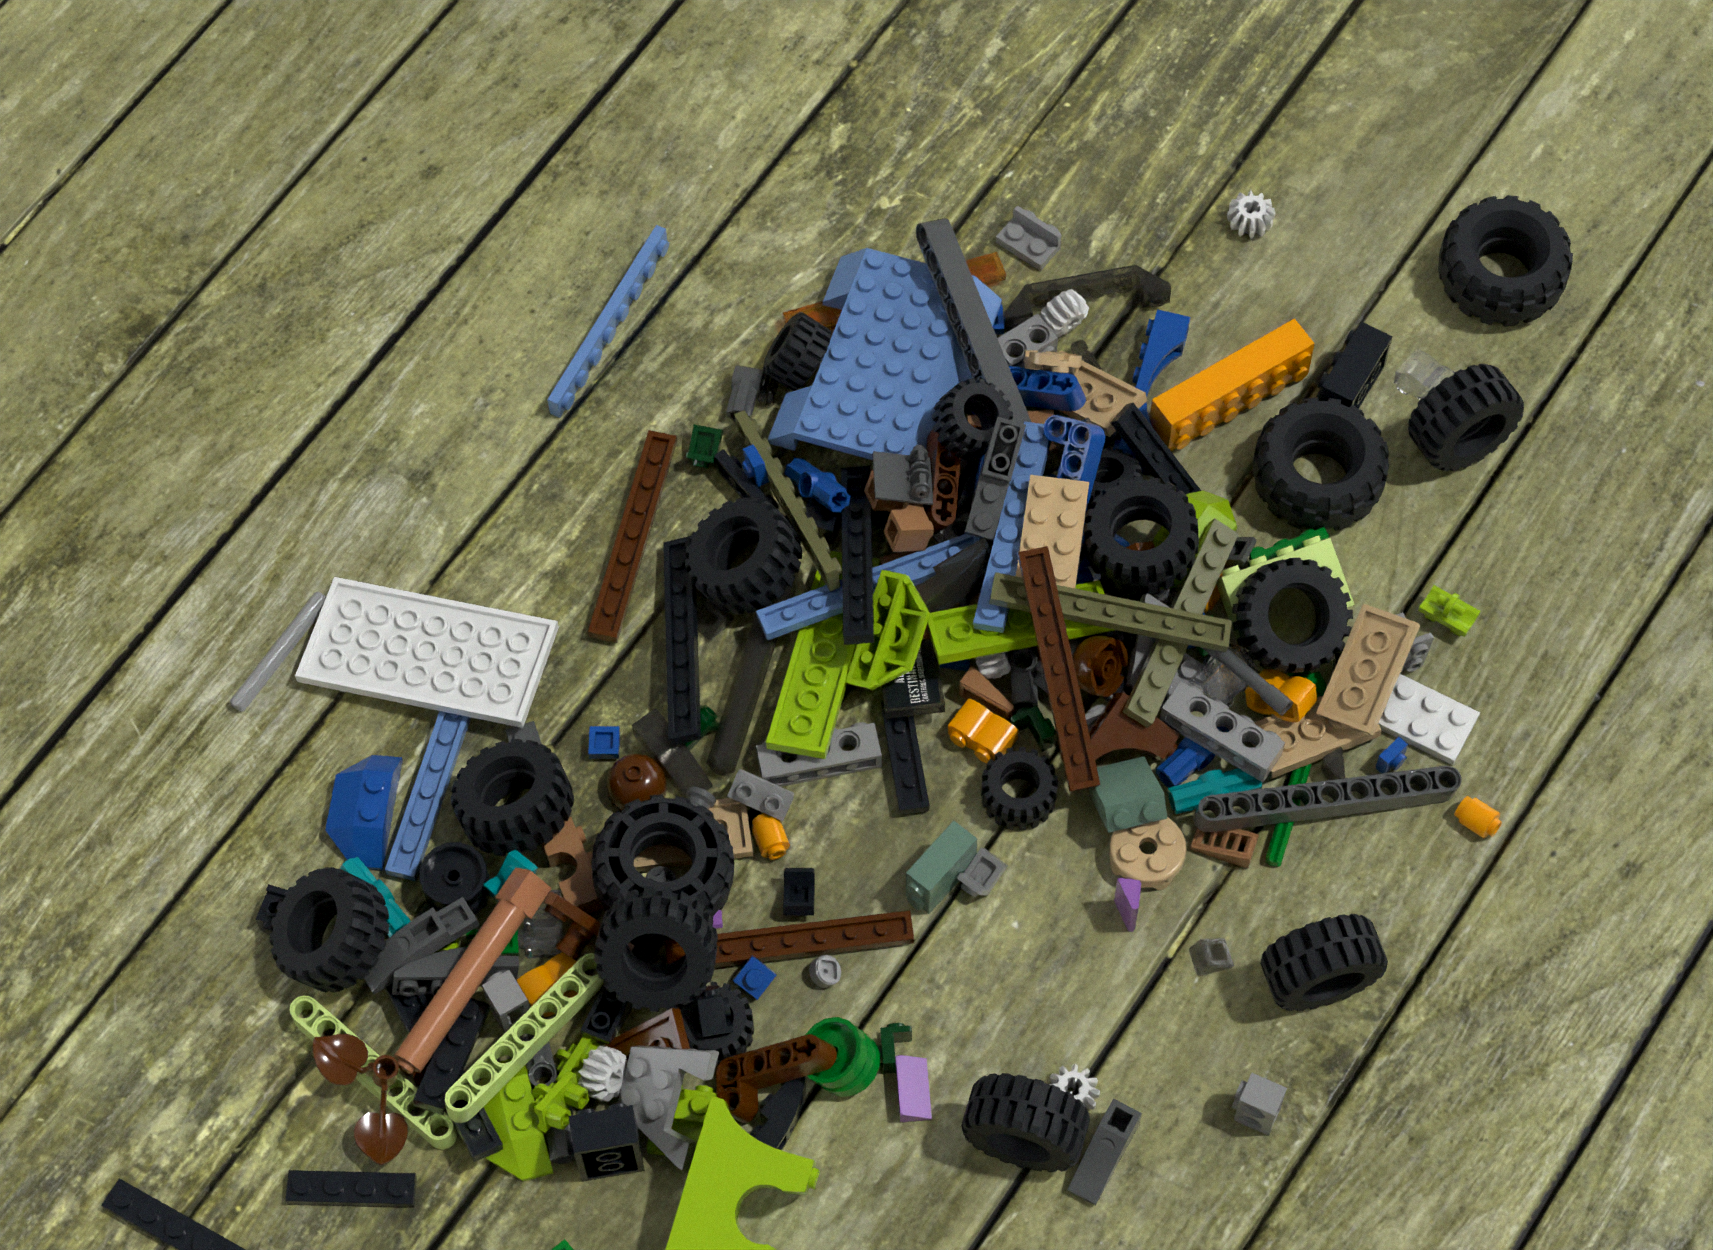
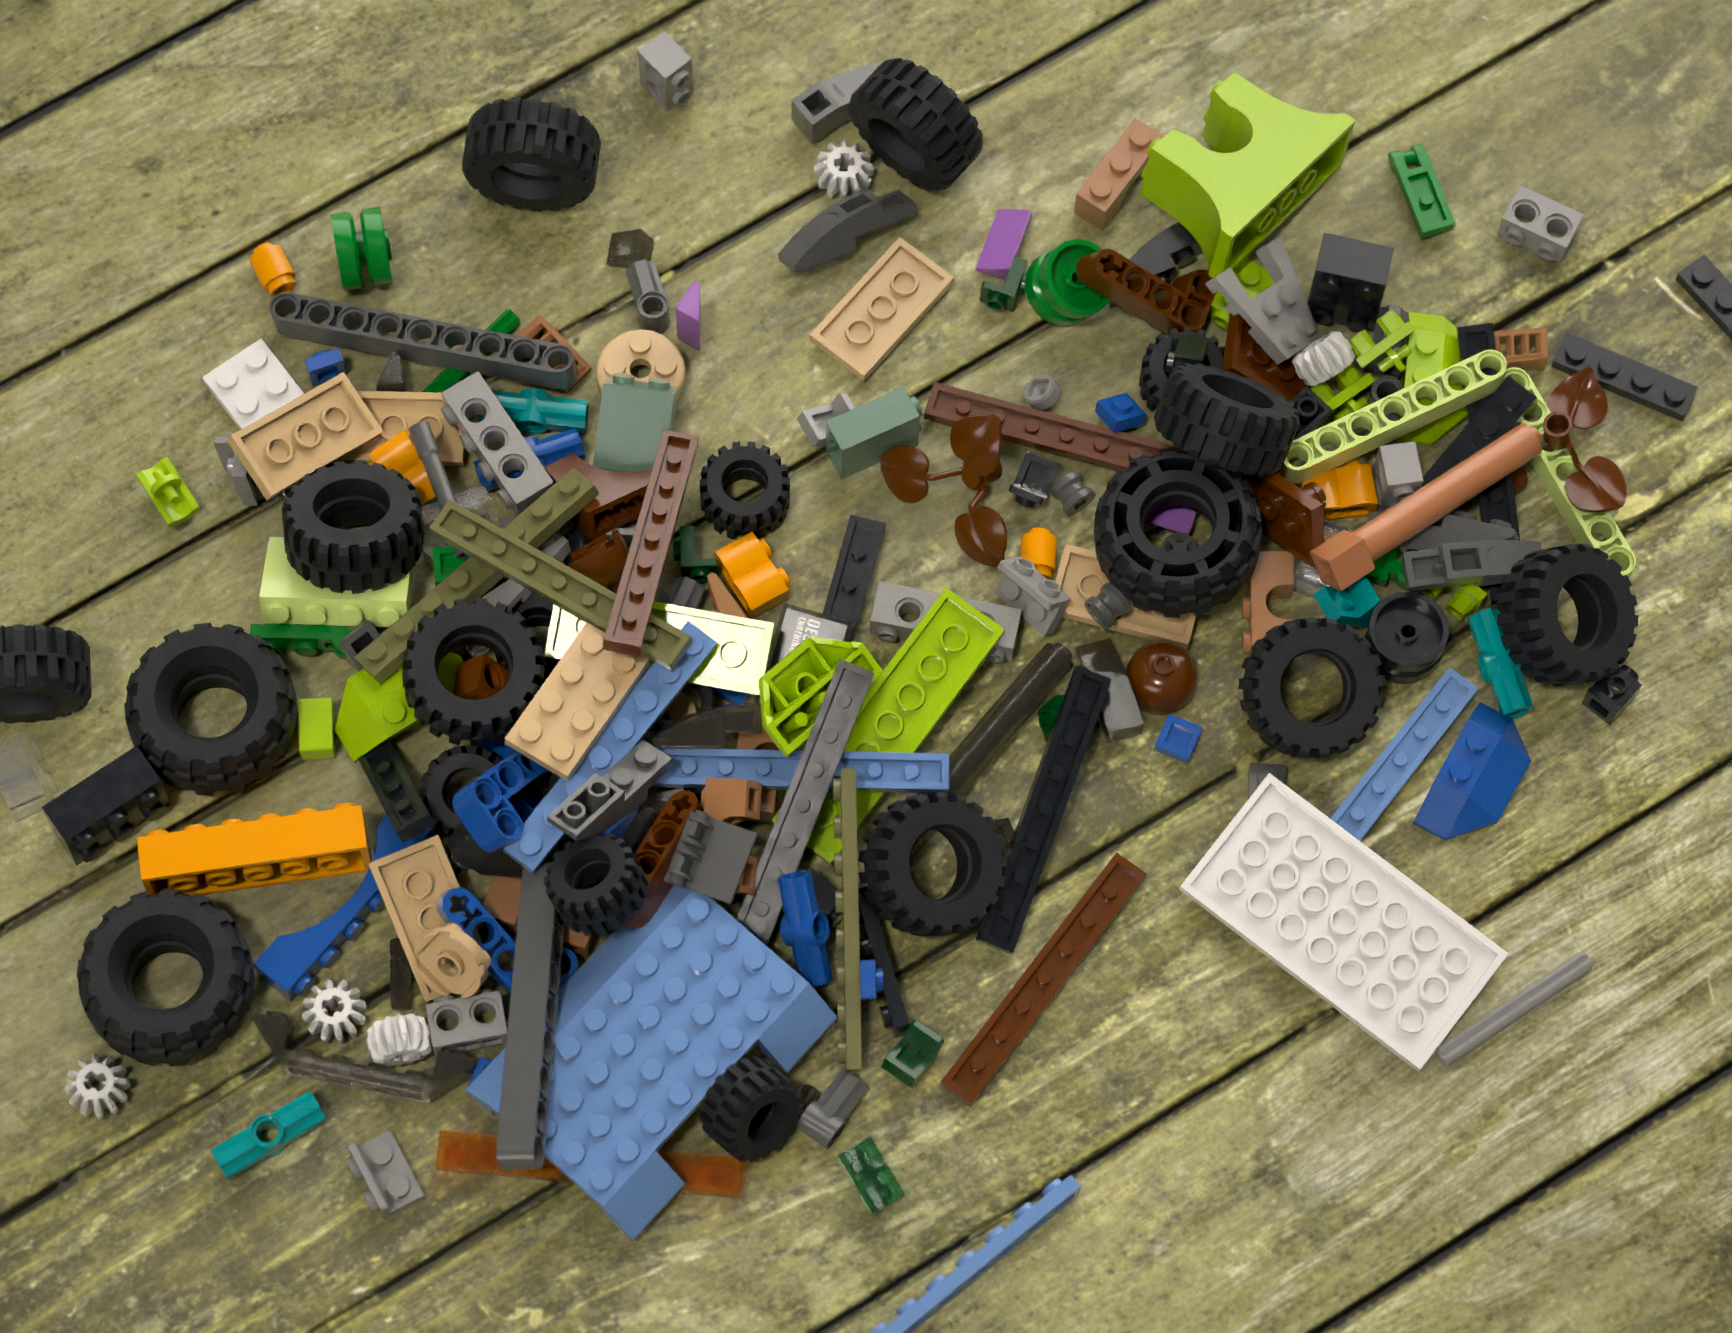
camera: 160 degrees left, 5 degrees up
none -> black tyre [77,889,255,1067]
none -> teal piece [210,1091,327,1180]
none -> lime piece [299,697,335,760]
none -> white gear [302,979,367,1044]
none -> green wheel [331,207,393,291]
none -> dark grey piece [626,259,670,334]
none -> dark grey slope [778,189,916,273]
none -> tan plate [809,237,954,381]
none -> clear green hips [838,1136,905,1215]
none -> reddish brown plant [880,413,1007,567]
none -> dark grey wheel [1050,471,1096,516]
none -> medium nougat arch [1074,118,1164,231]
none -> medium nougat slope [1494,328,1548,370]

